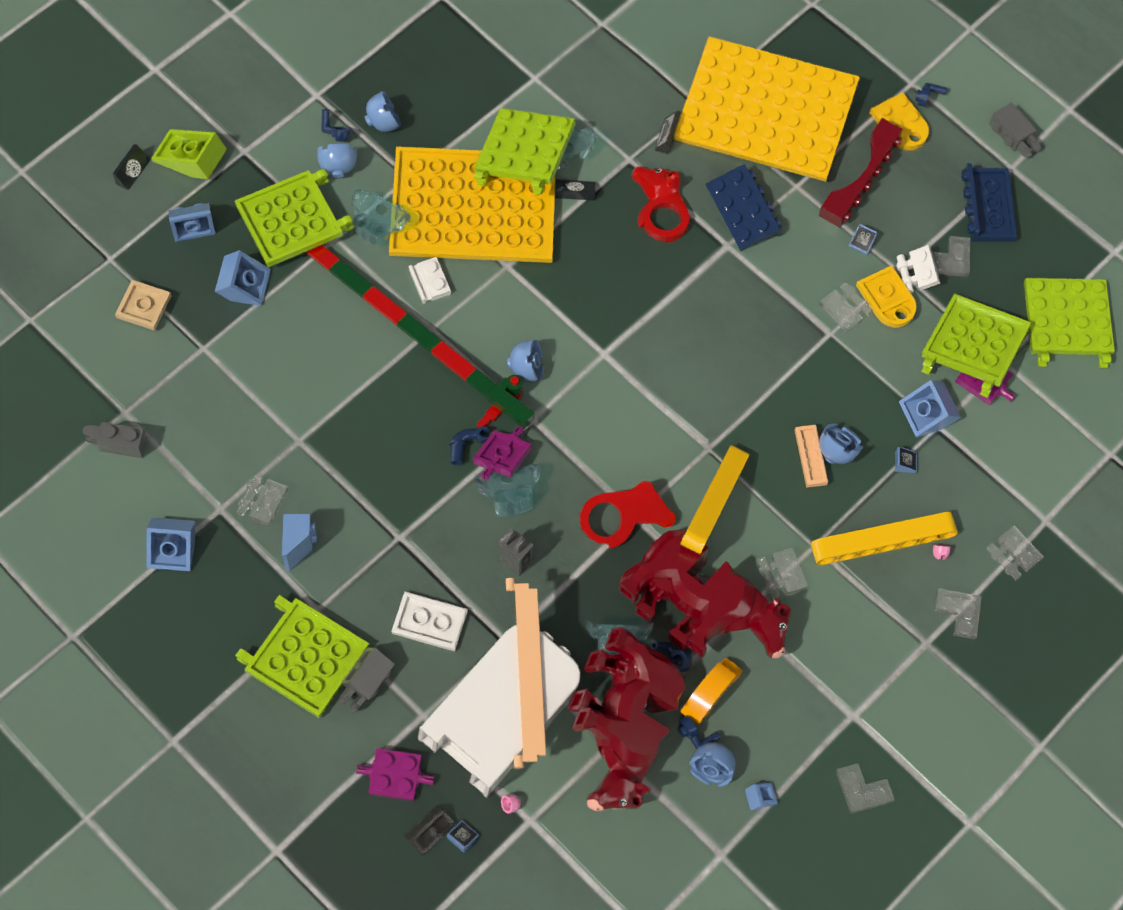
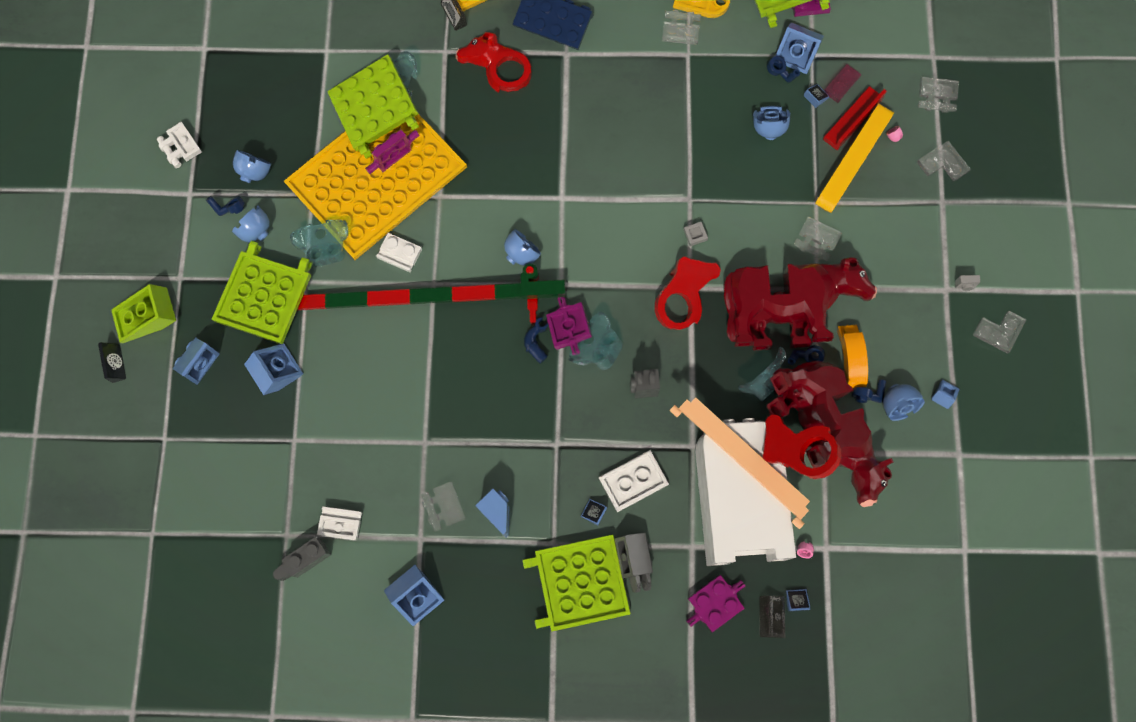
camera: 35 degrees left, 10 degrees up
tan plate [115,280,171,331] -> none
black slope [555,179,596,201] -> none
yellow beam [680,445,750,554] -> none
light nougat plate [794,425,828,488] -> none
none -> white plate [157,122,202,168]
none -> white plate [317,507,362,541]
none -> magenta plate [365,130,419,174]
none -> slope [581,499,607,526]
none -> light grey plate [683,222,708,246]
none -> red animal [763,415,841,479]
none -> dark blue plate [767,56,800,83]
none -> red panel [823,86,887,150]
none -> clear pink plate [825,64,861,103]
none -> light grey plate [955,275,980,291]

